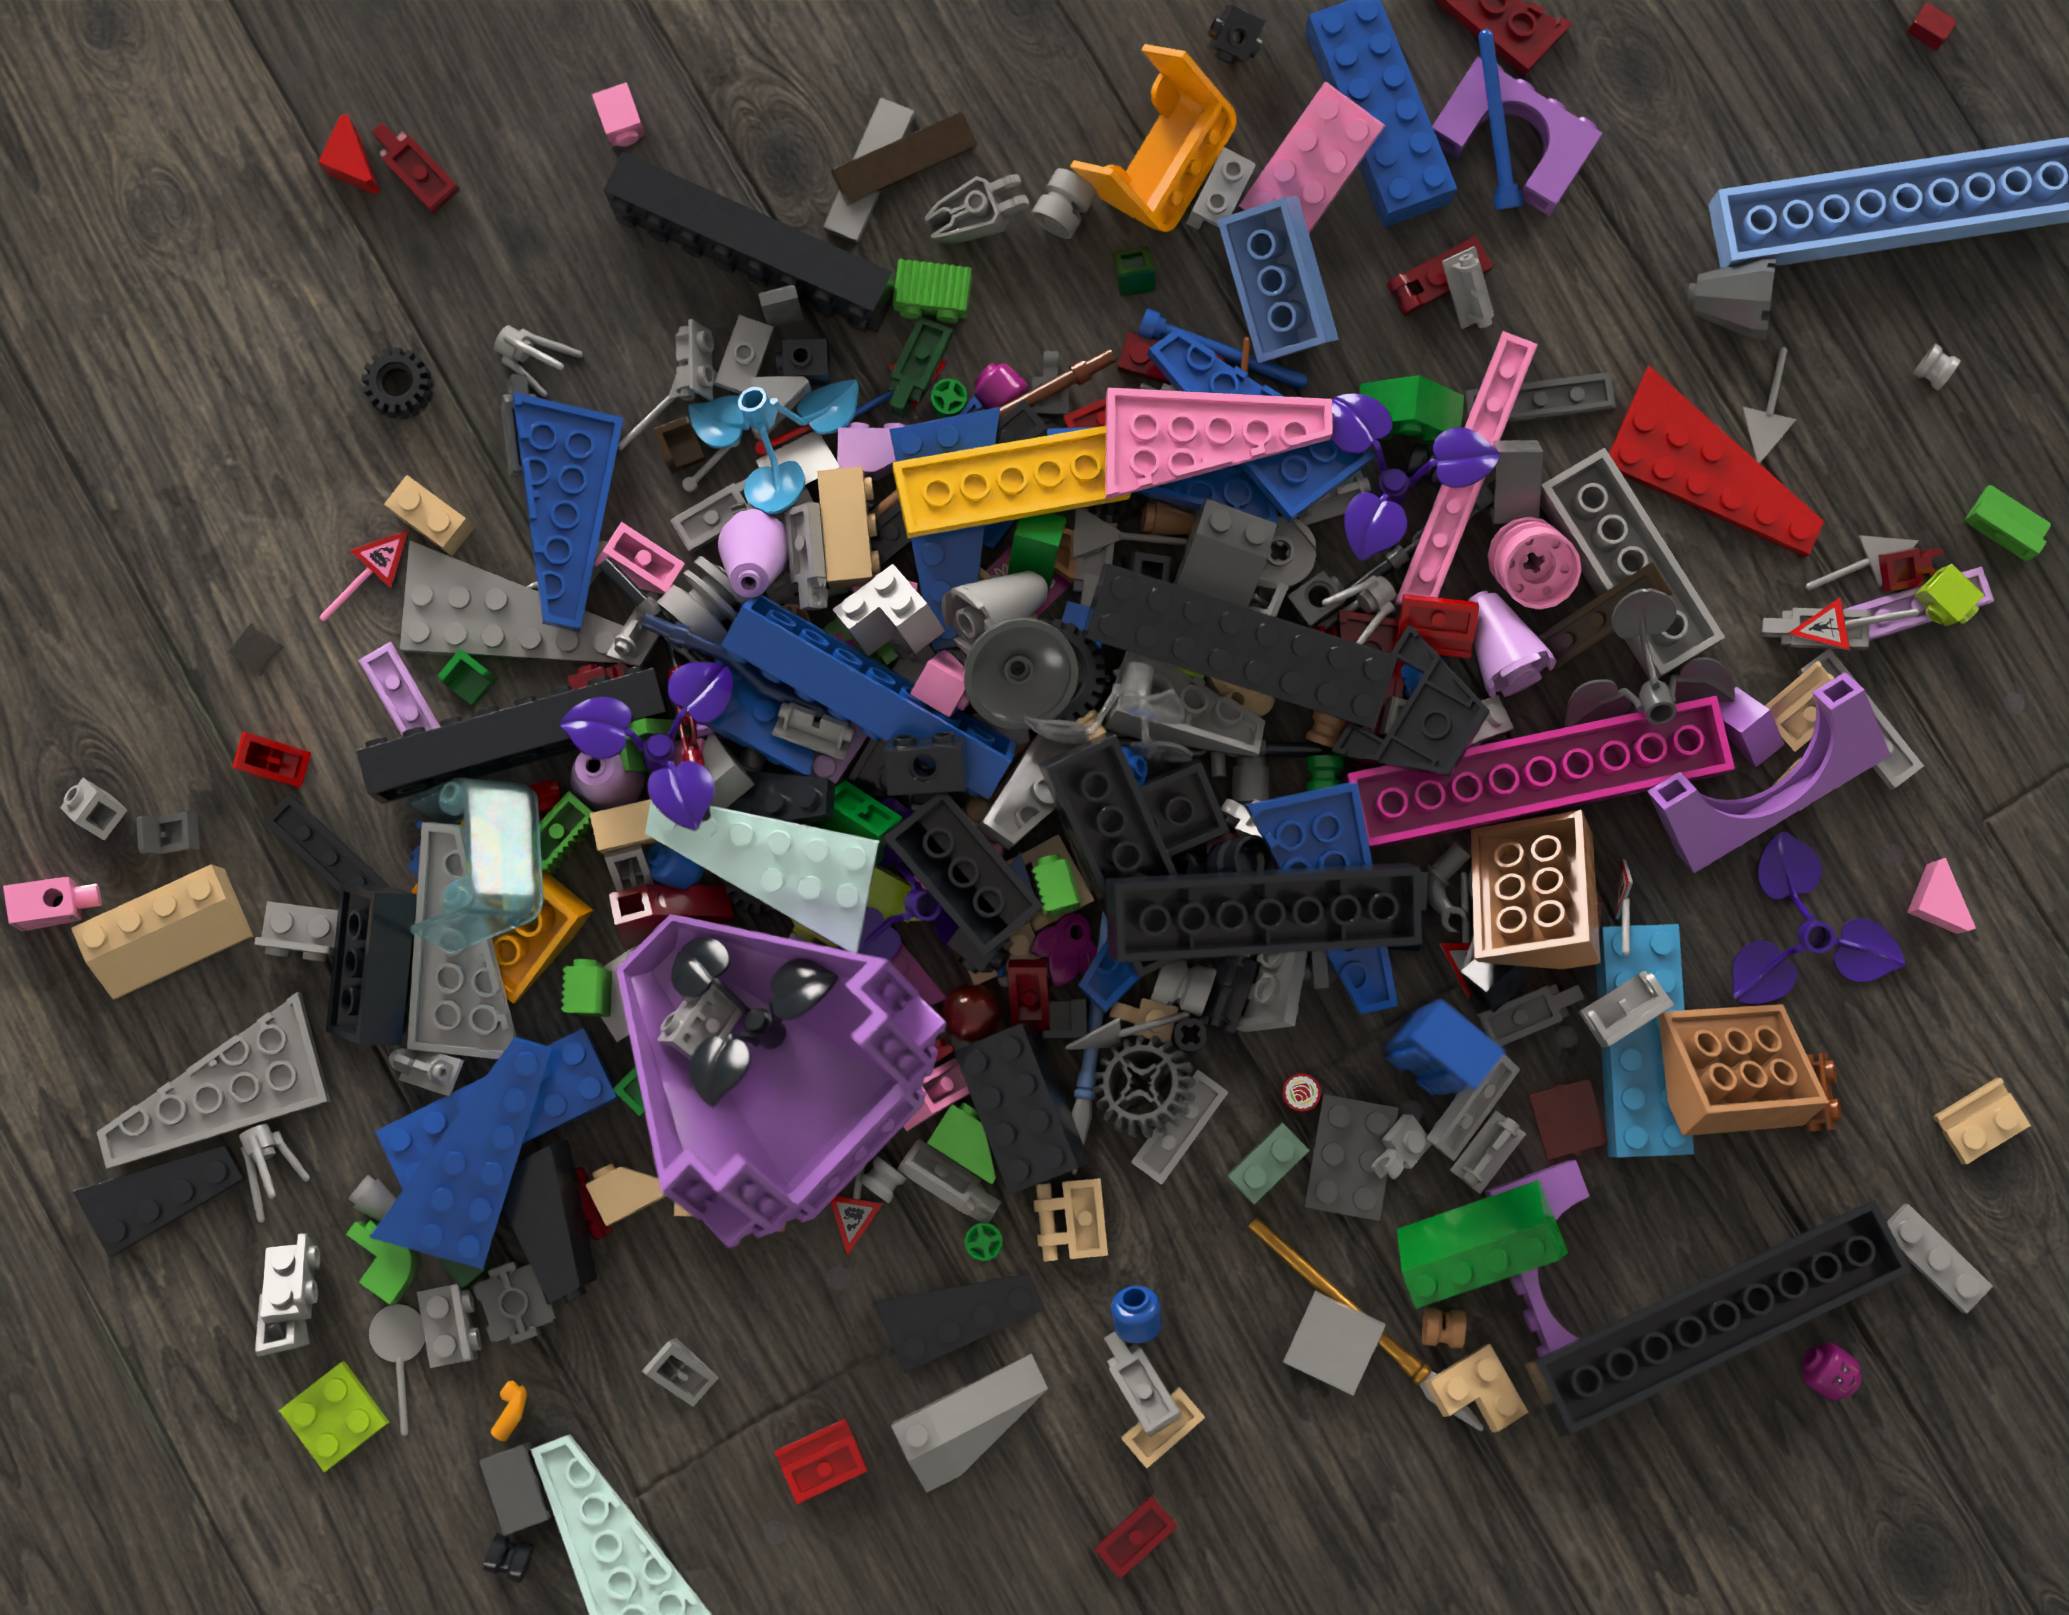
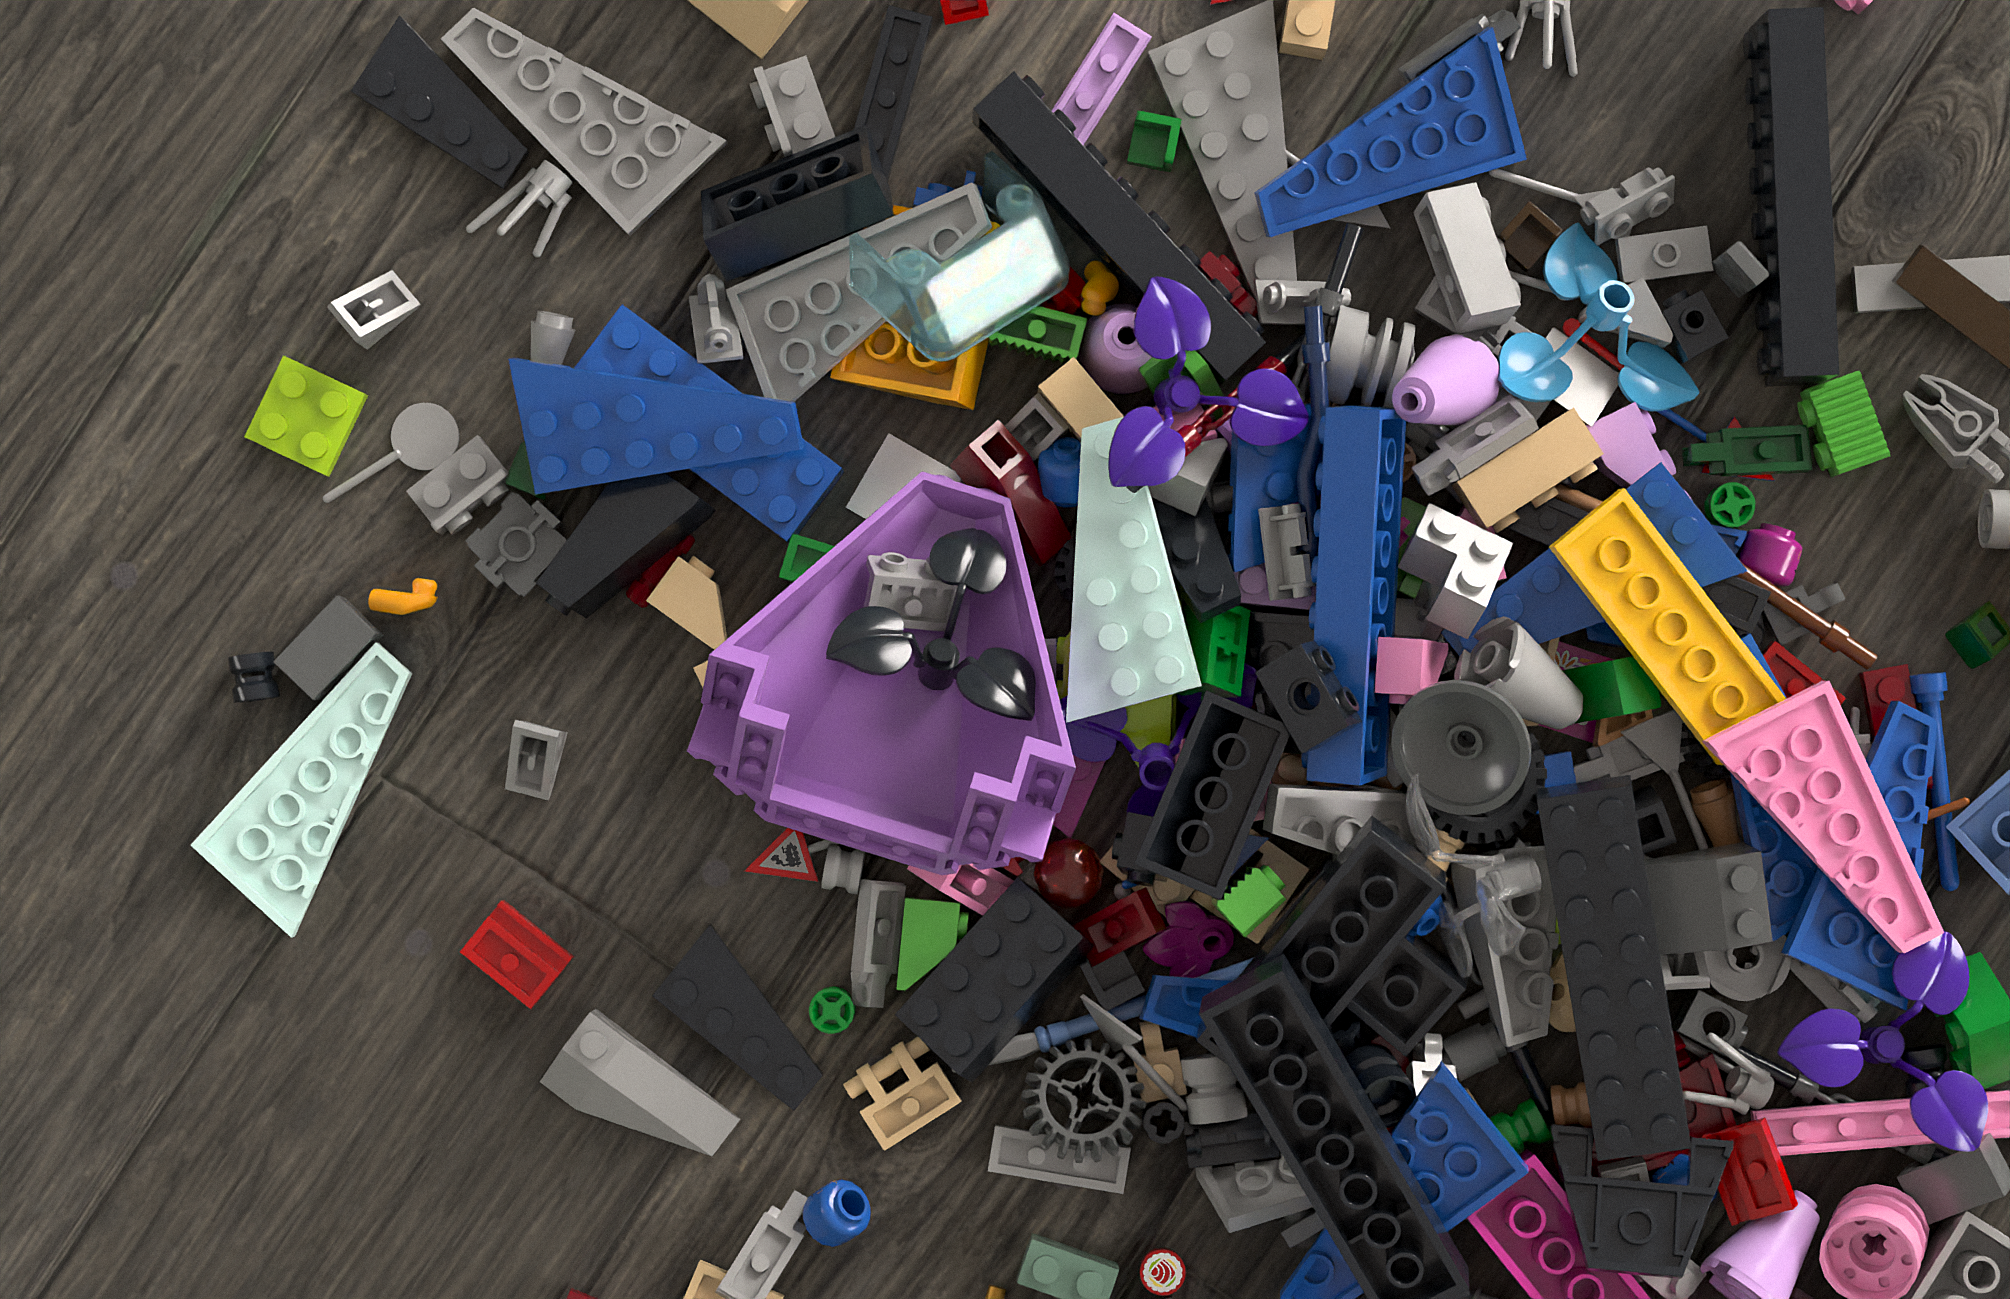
camera: 65 degrees right, 5 degrees up
bracket [261,1233,320,1324] -> none
bright green brick [346,1219,419,1304] -> none
bright green brick [561,959,612,1017] -> none
bright pink slope [594,522,685,595] -> none
none -> light orange arm [1081,261,1119,316]
none -> brick [1413,182,1521,334]

